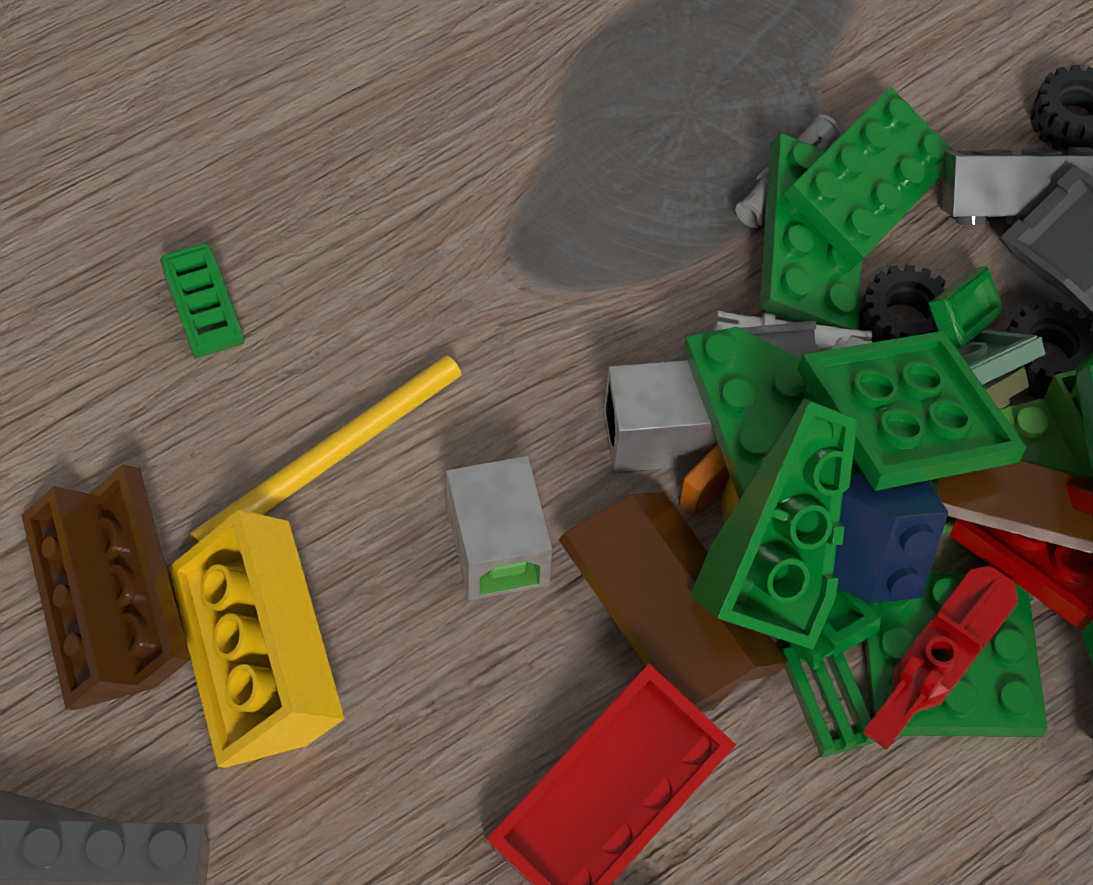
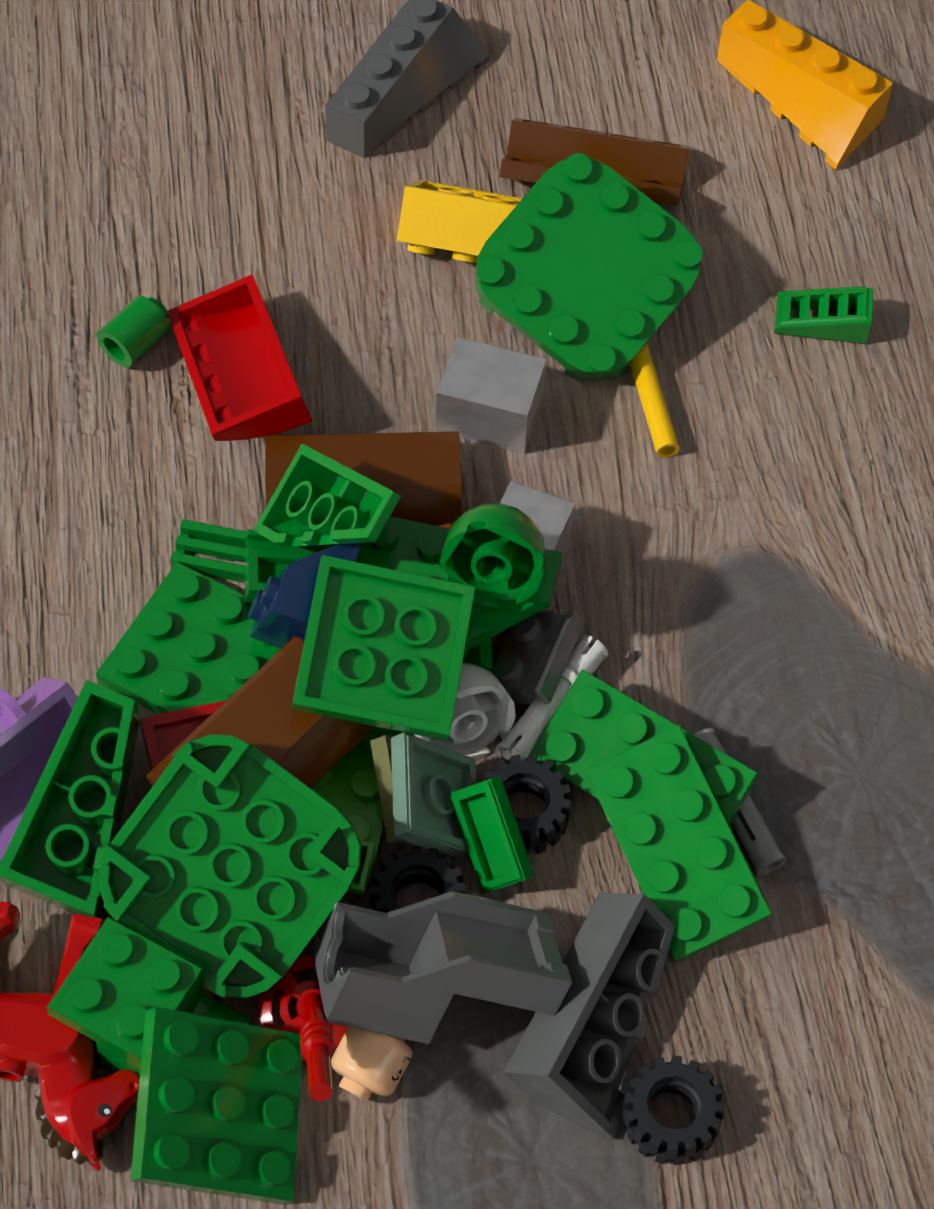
camera: 120 degrees right, 0 degrees up
red piece [863,566,1018,750] -> none
none -> green cylinder [440,503,546,607]
none -> green plate [474,153,703,382]

